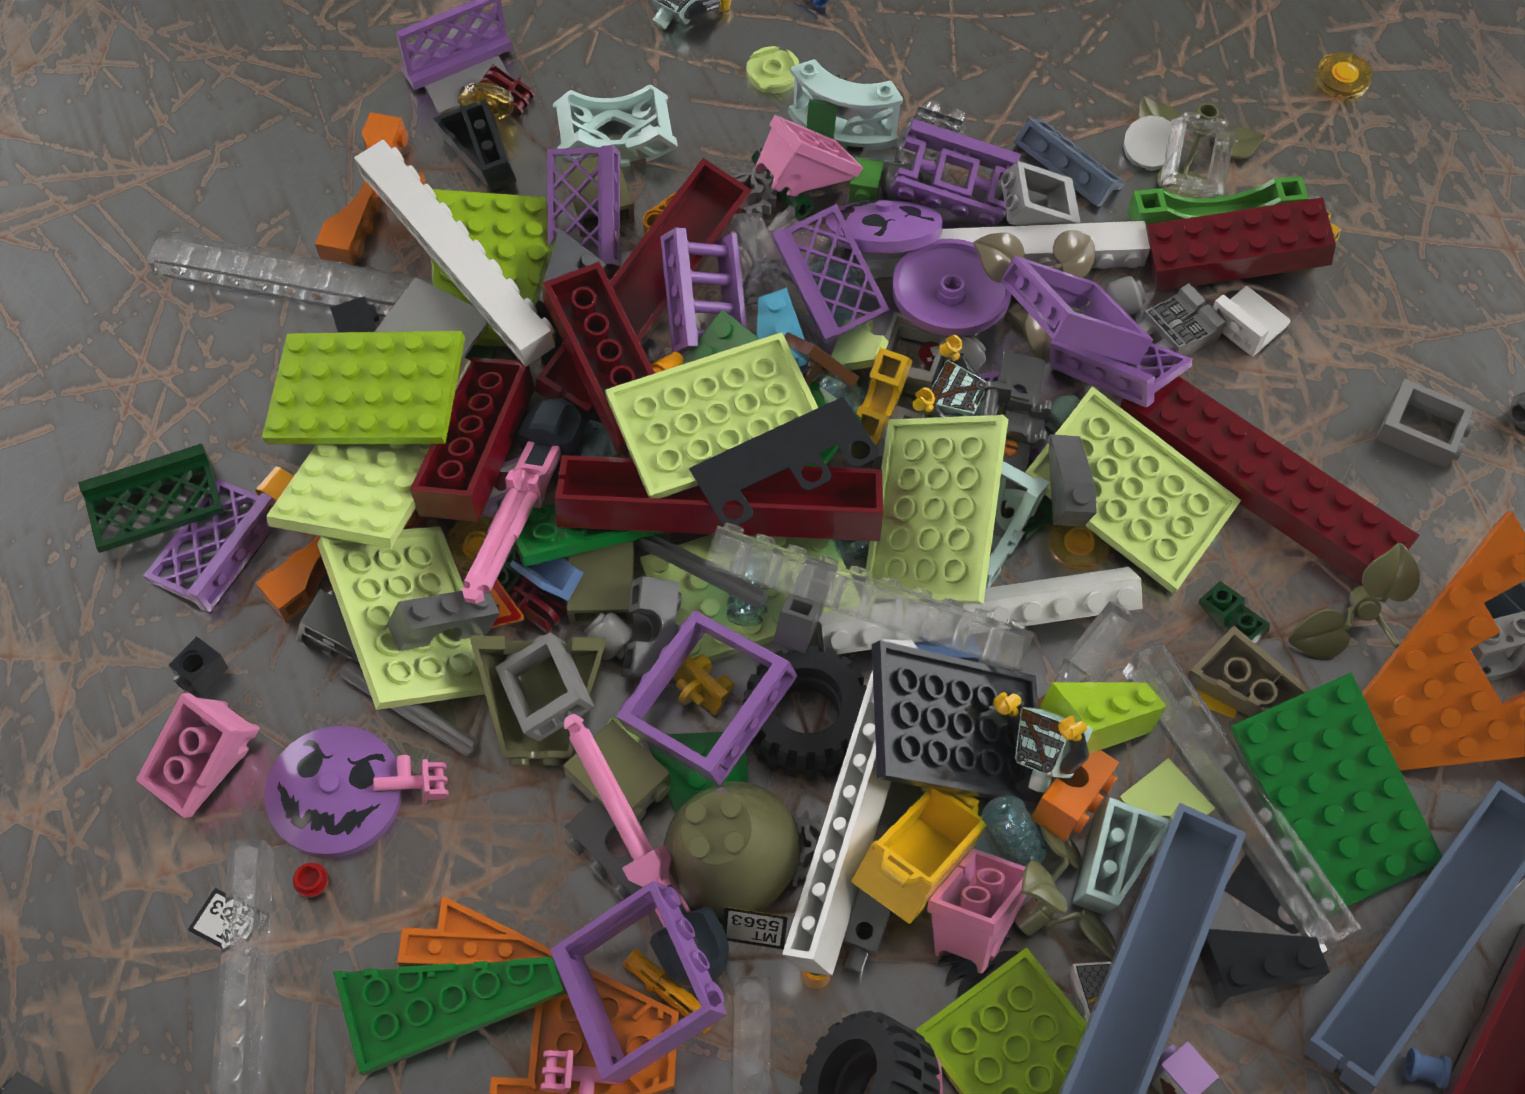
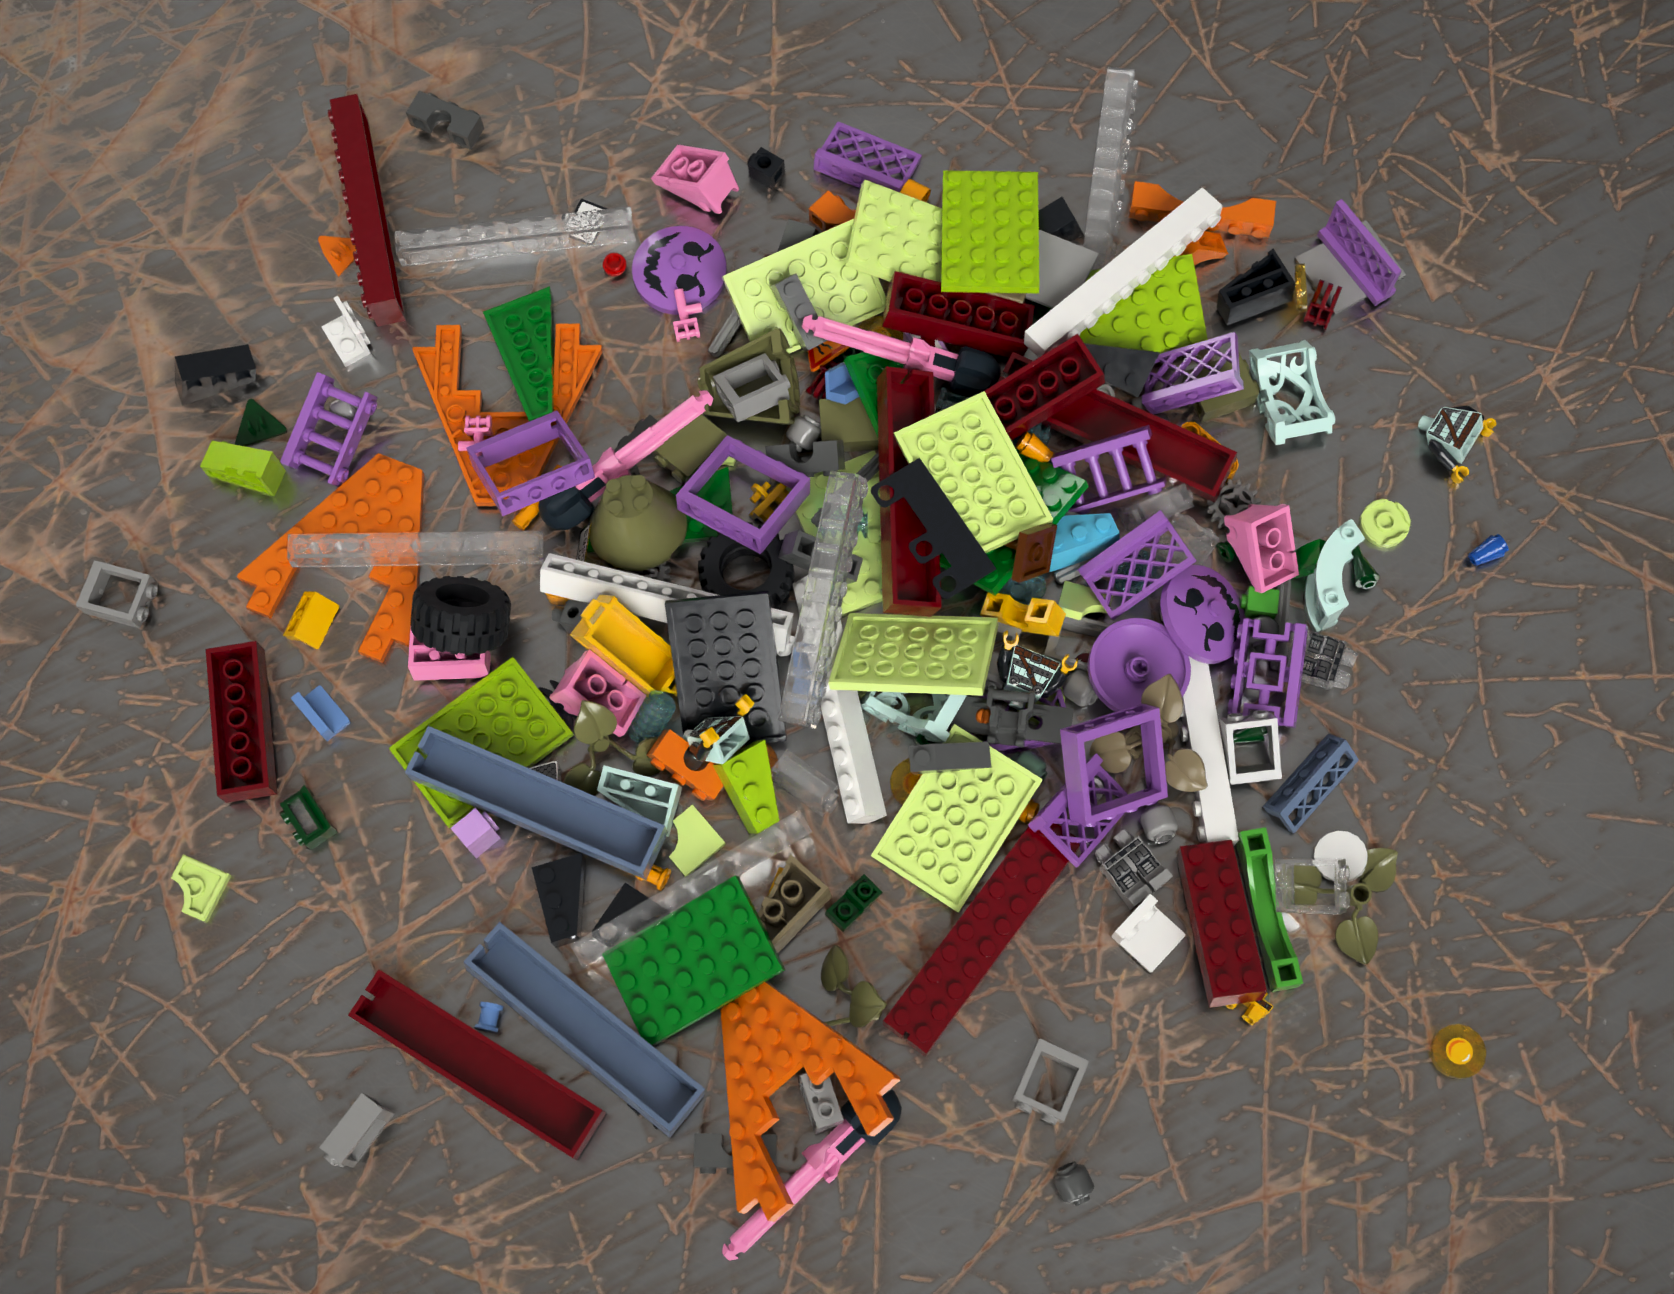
camera: 90 degrees right, 10 degrees up
dark green fence [78,443,224,553] -> none

